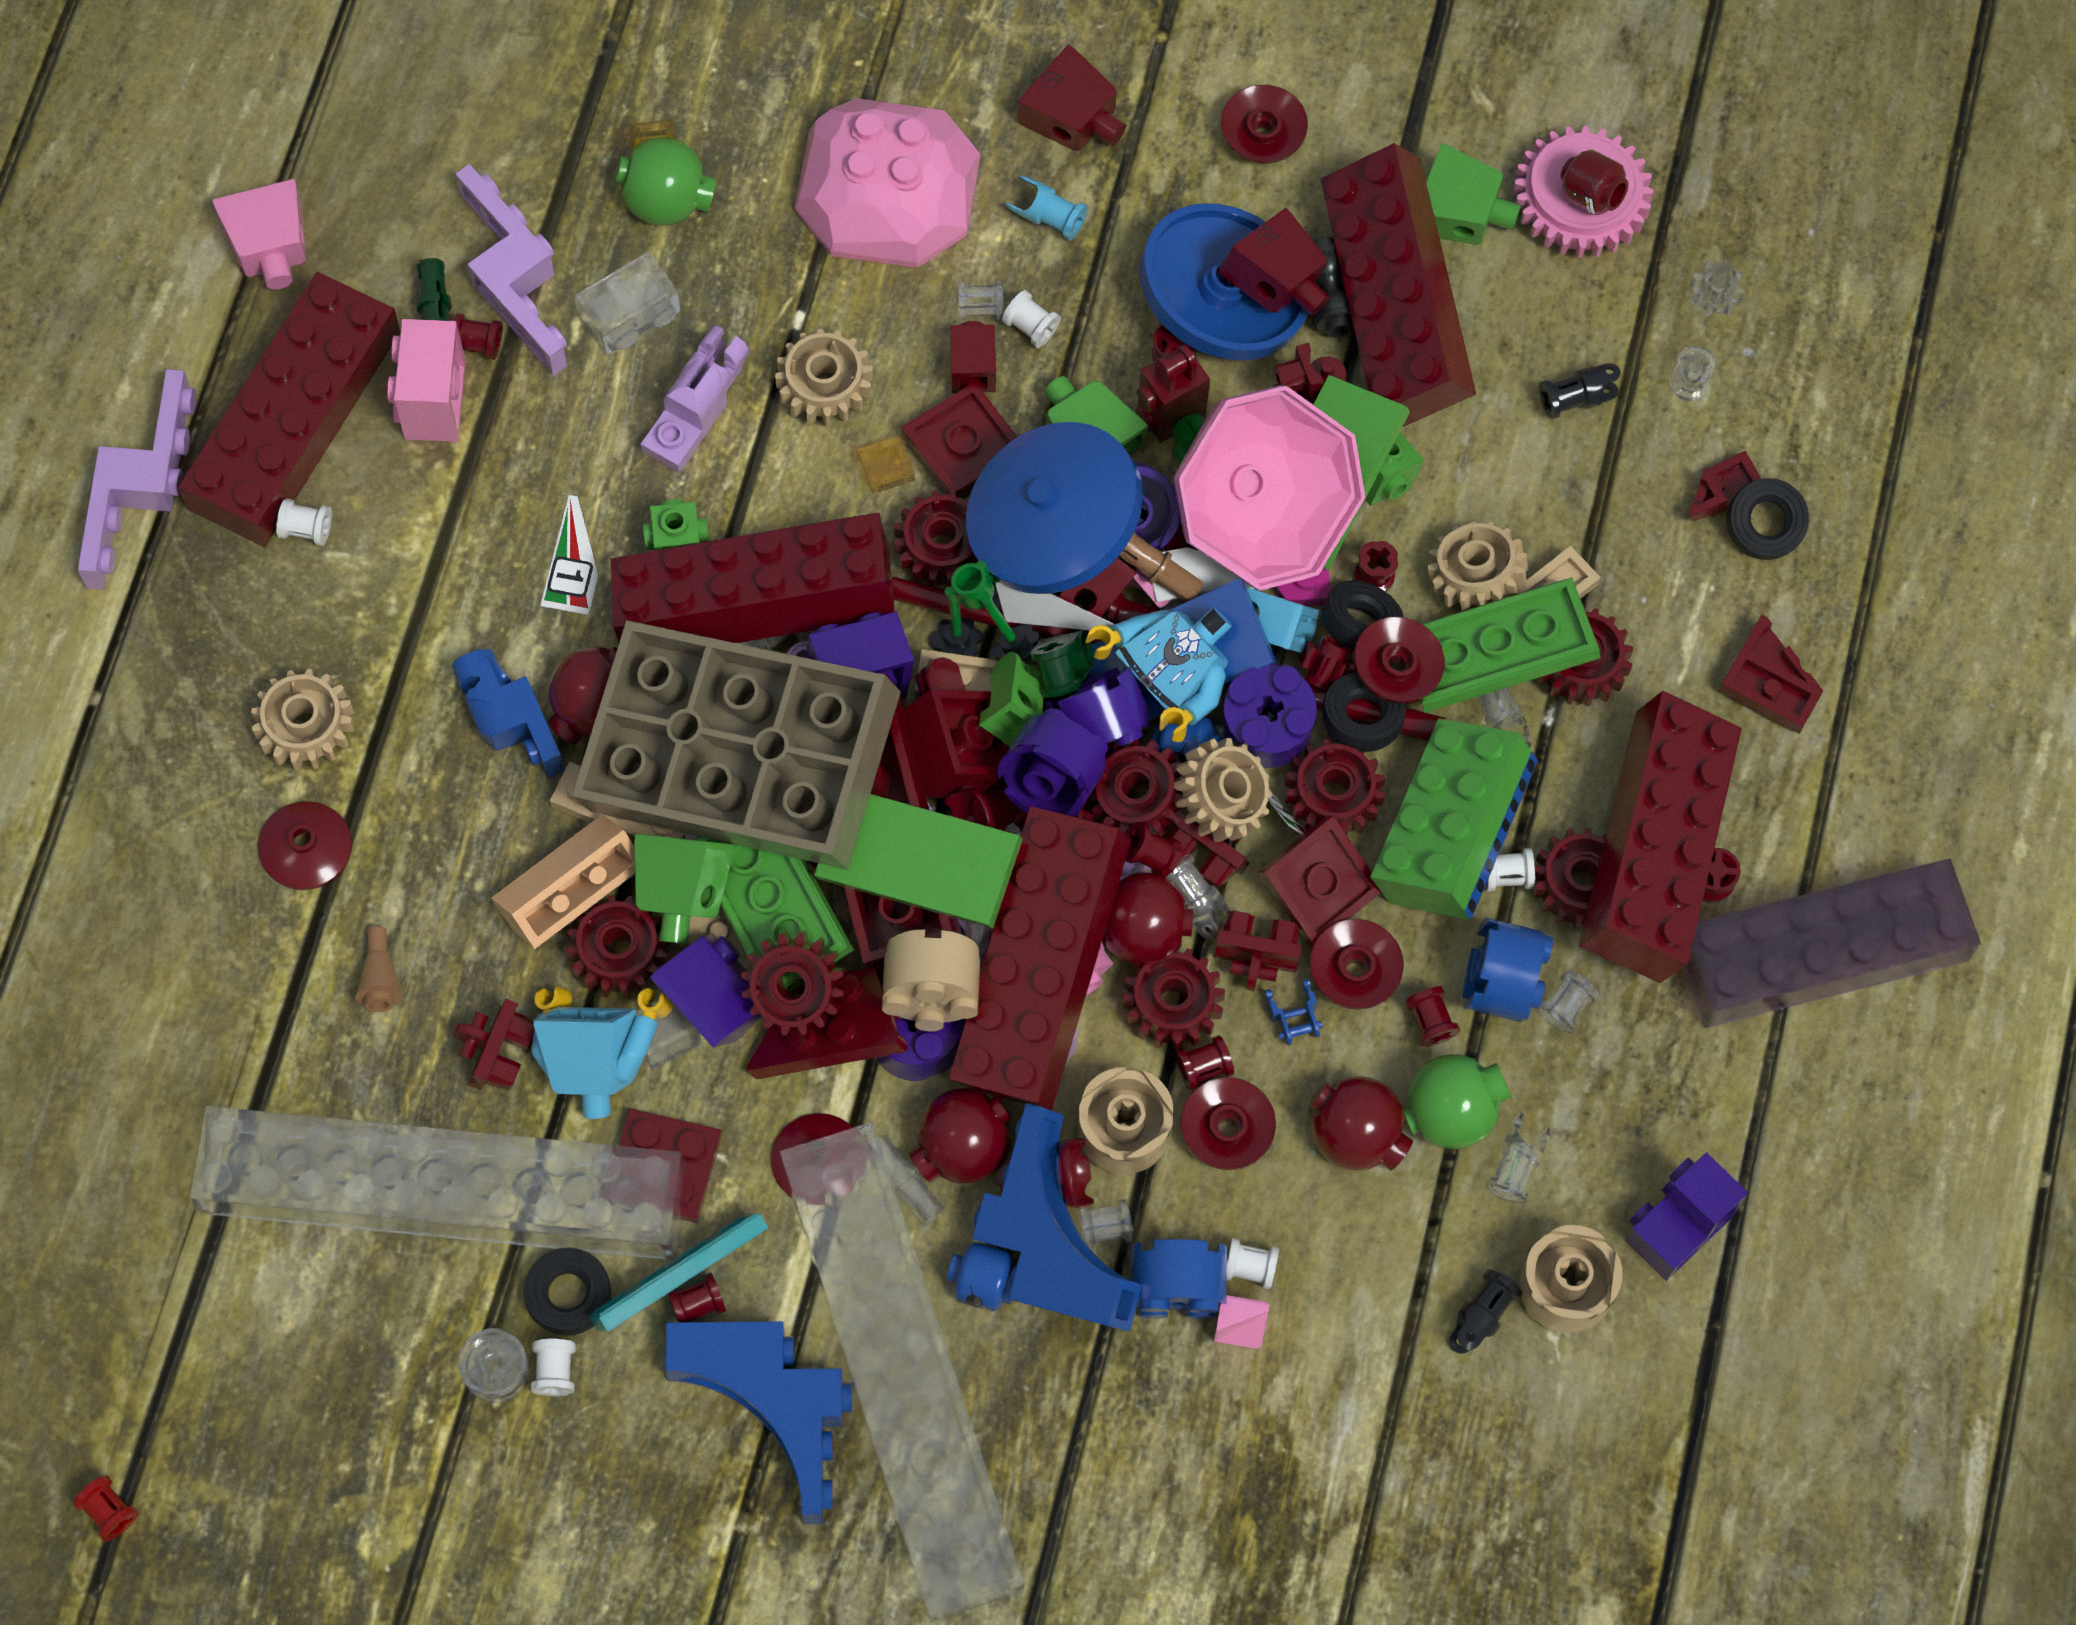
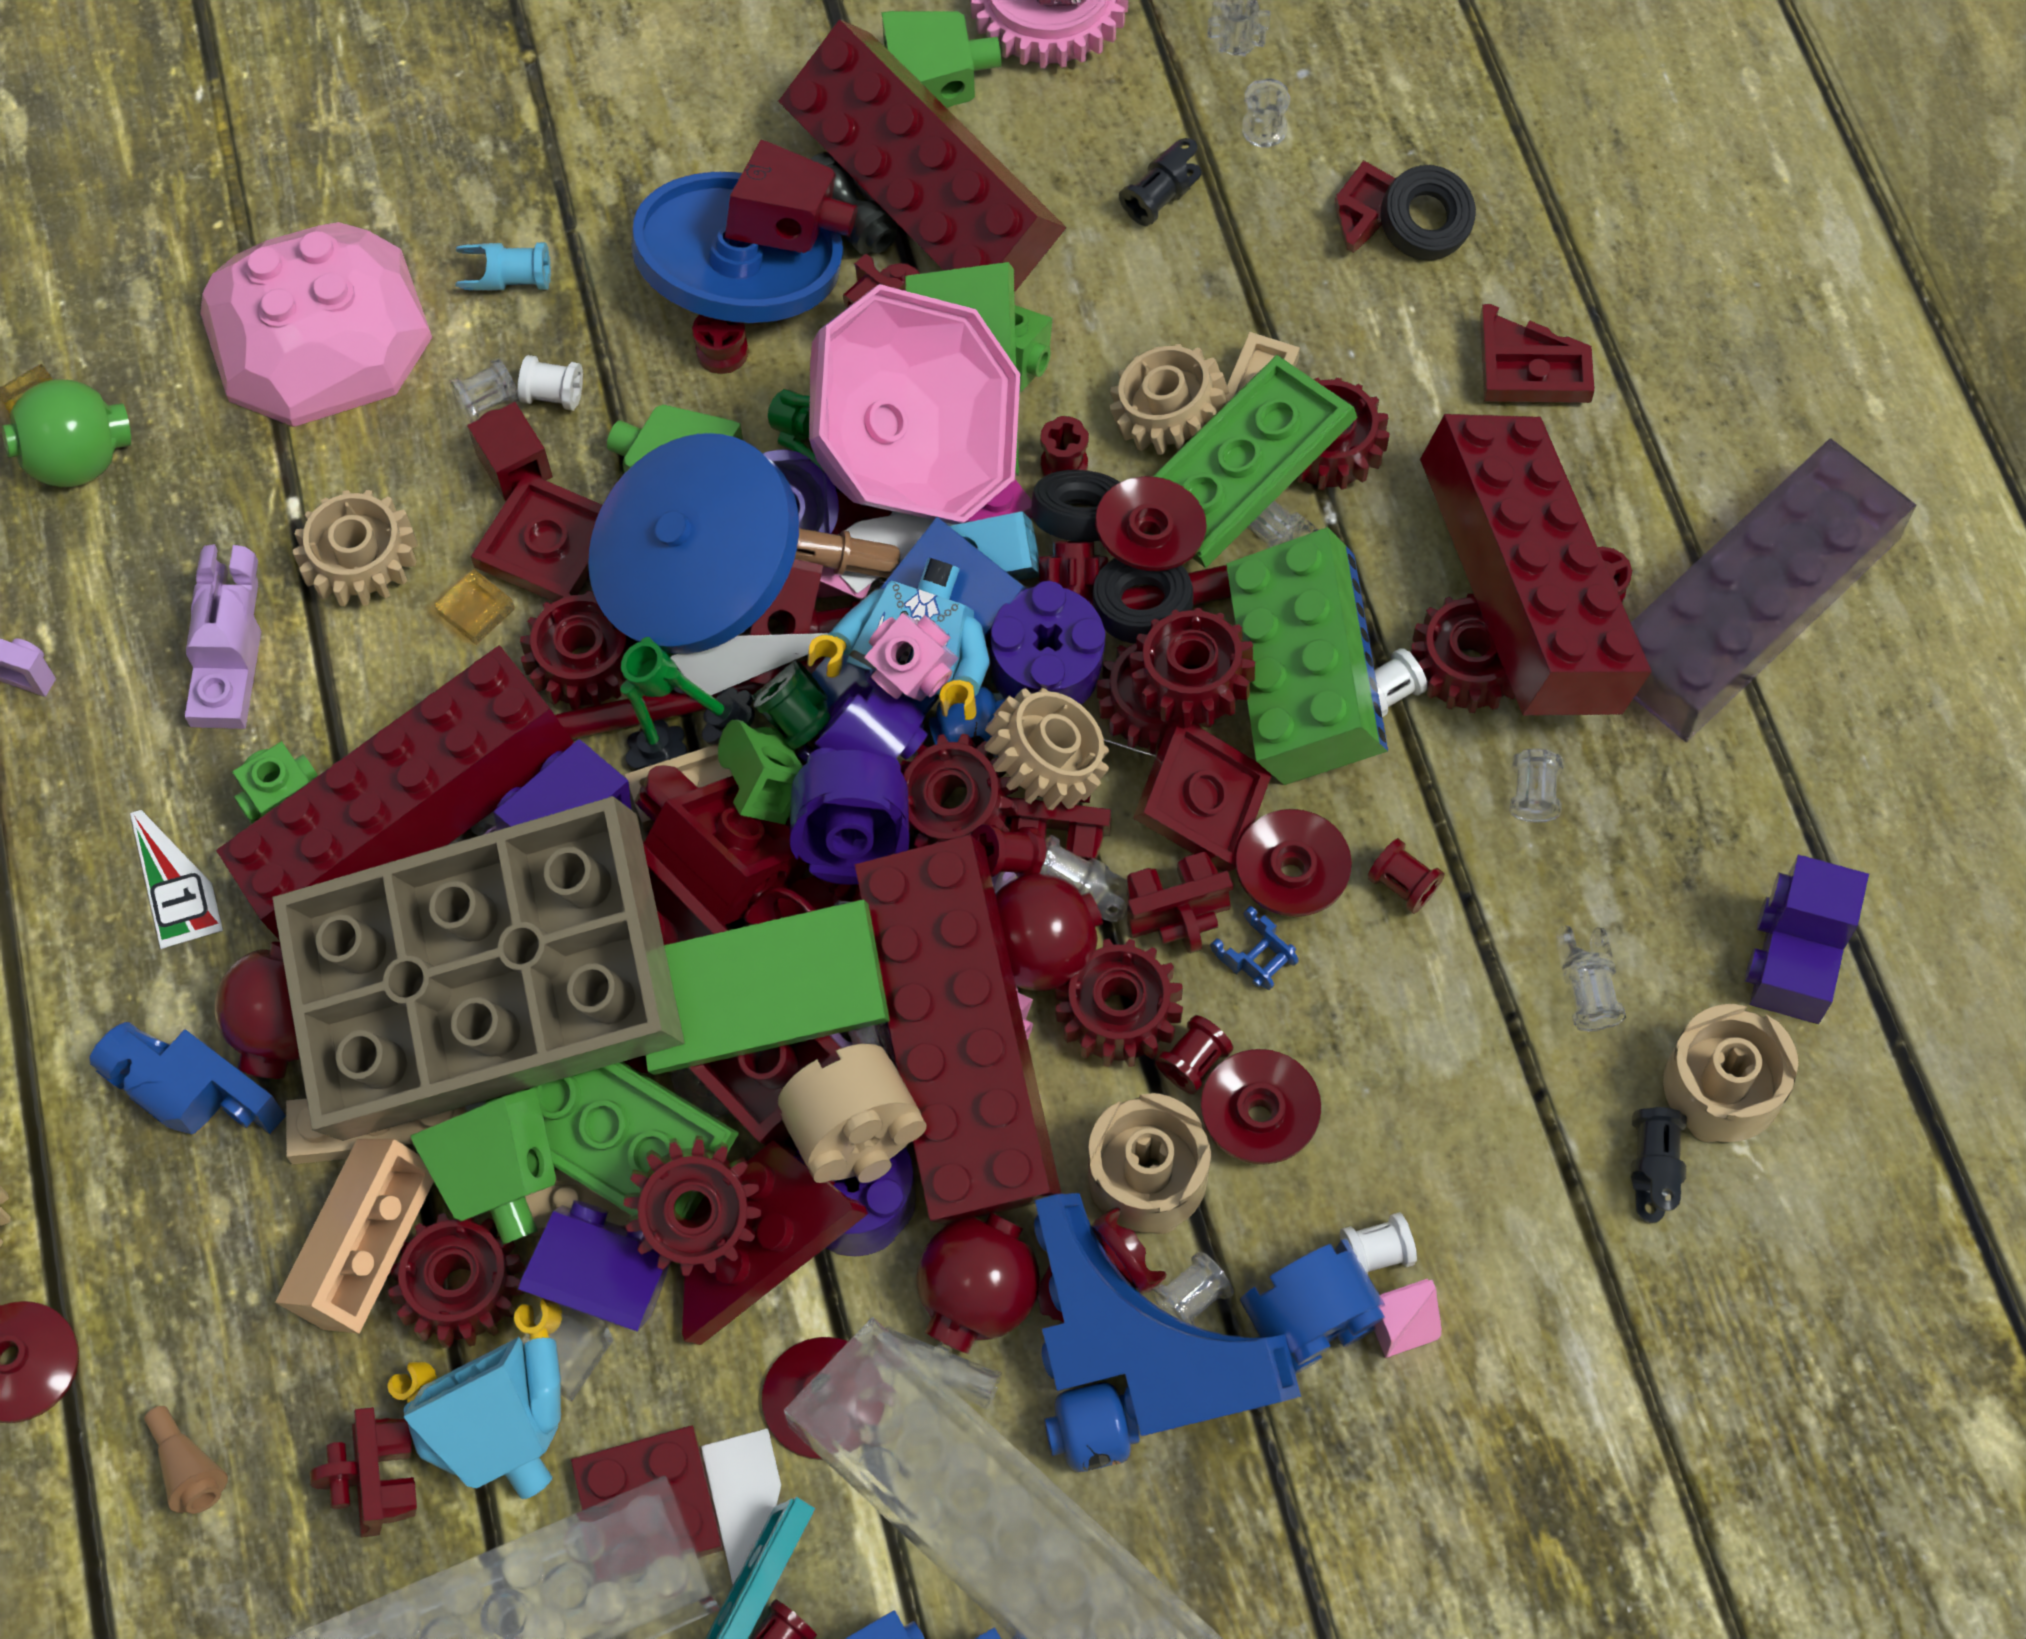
camera: 25 degrees left, 5 degrees down
clear brick [574,251,680,355] -> none
dark red torso [1017,44,1126,151] -> none
dark red brick [1135,344,1210,443] -> none
dark red dish [1221,85,1308,164] -> none
dark red brick [1310,1076,1413,1171] -> none
bright green brick [1403,1054,1512,1149] -> none
blue brick [1462,917,1553,1022] -> none
none -> white sticker [701,1428,781,1584]
none -> bright pink brick [864,613,959,701]
none -> dark red gear [1130,608,1255,727]

